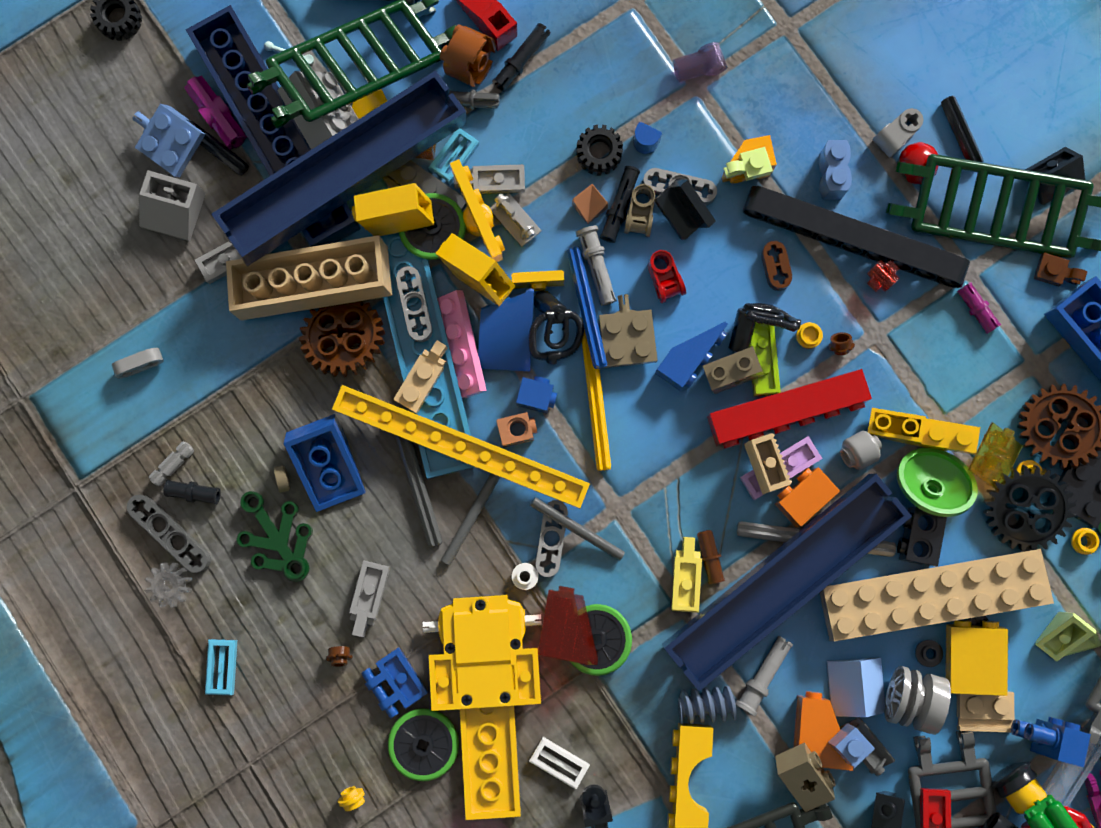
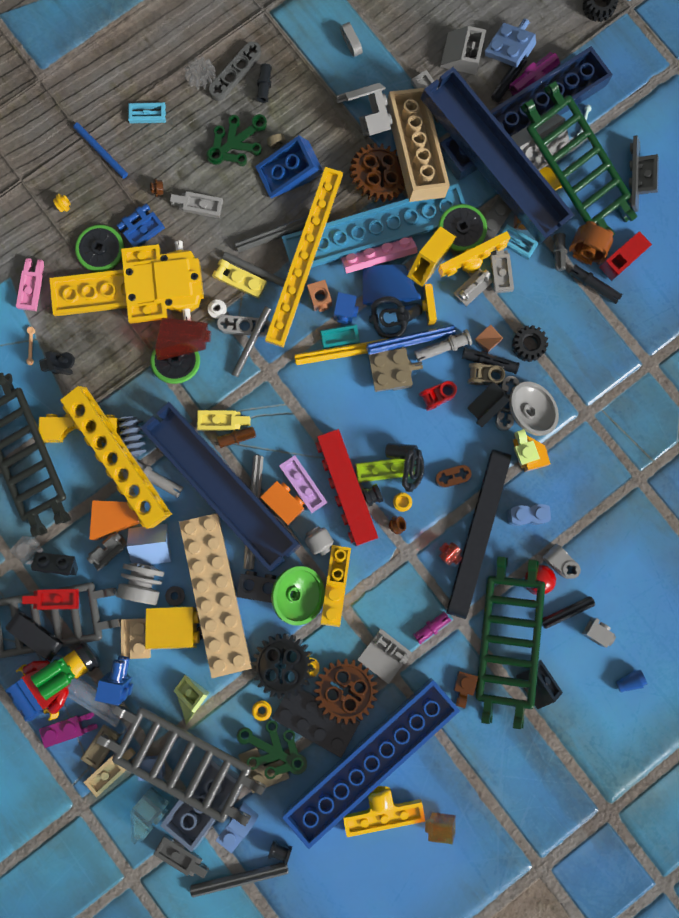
camera: 80 degrees right, 0 degrees up
light grey axle [148,441,194,486] -> none
yellow brick [352,183,434,236] -> none
tan hinge [393,341,447,414] -> none
light grey beam [396,266,432,342] -> none
white tile [529,737,590,789] -> none
blue brick [633,122,662,154] -> none
blue slope [655,322,728,391] -> none
clear purple piece [673,42,727,82] -> none
dark tan brick [703,346,764,394] -> none
tan brick [744,433,792,494] -> none
dark tan brick [775,742,836,812] -> none
medium blue brick [828,723,875,768] -> none
clear yellow hinge [968,422,1023,490] -> none
none -> yellow brick [60,386,172,529]
none -> blue bar [73,122,128,179]
none -> light yellow plate [212,259,267,299]
none -> teal tile [320,324,360,349]
none -> light grey piece [336,83,392,136]
none -> light grey hinge [357,629,412,684]
none -> black wheel [362,484,383,507]
none -> light grey dish [509,382,559,436]
none -> light grey brick [582,617,616,648]
none -> blue cone [616,670,647,693]

